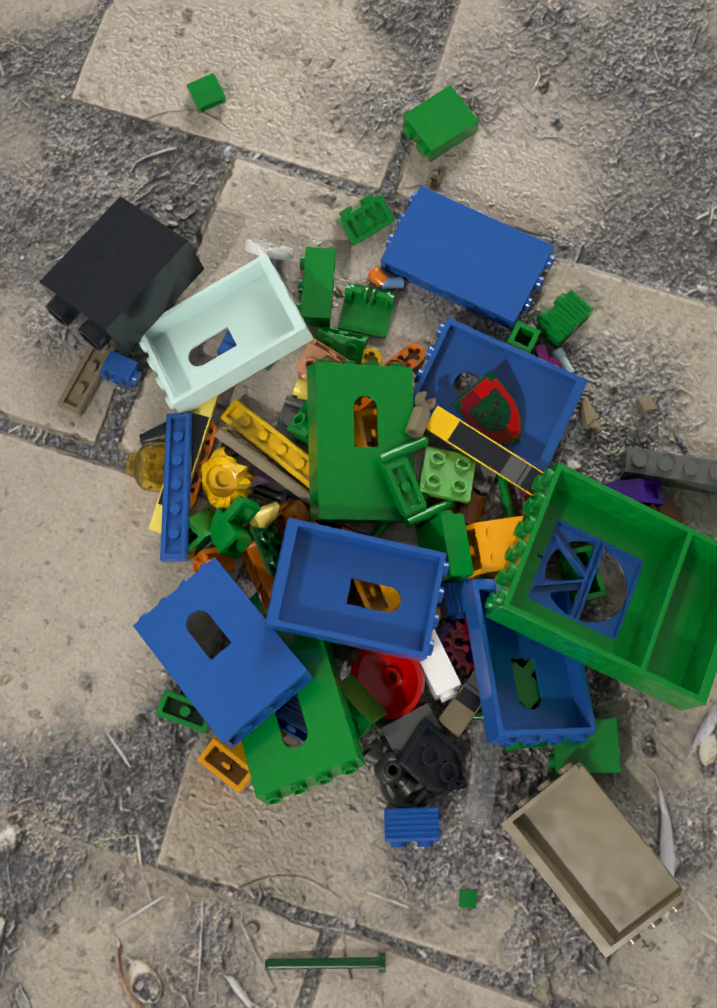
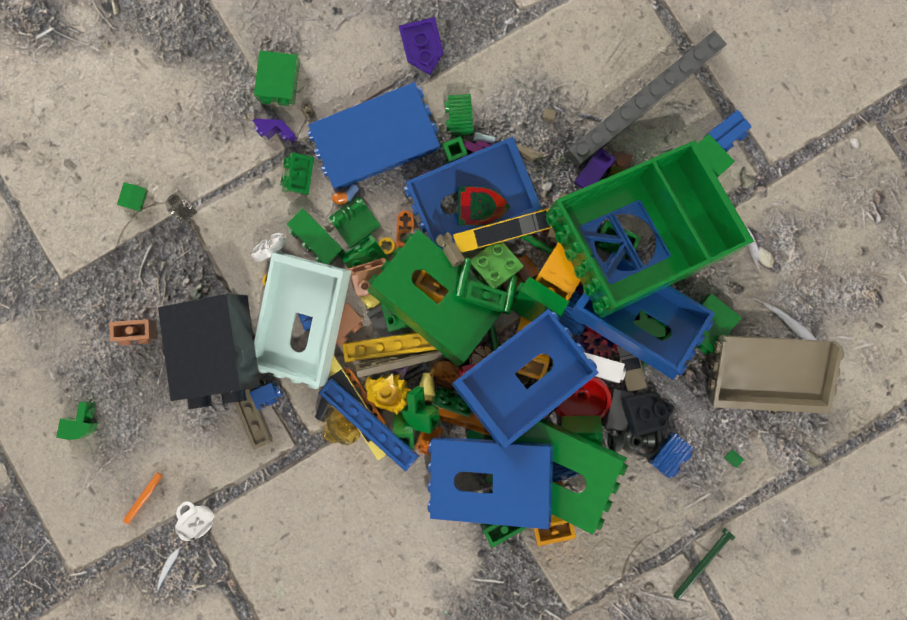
camera: 50 degrees left, 10 degrees up
none -> nougat brick [109,319,157,346]
none -> clear smoke brick [165,190,198,225]
none -> dark purple slope [253,119,298,144]
none -> nougat brick [335,303,364,346]
none -> dark purple tile [398,17,444,75]

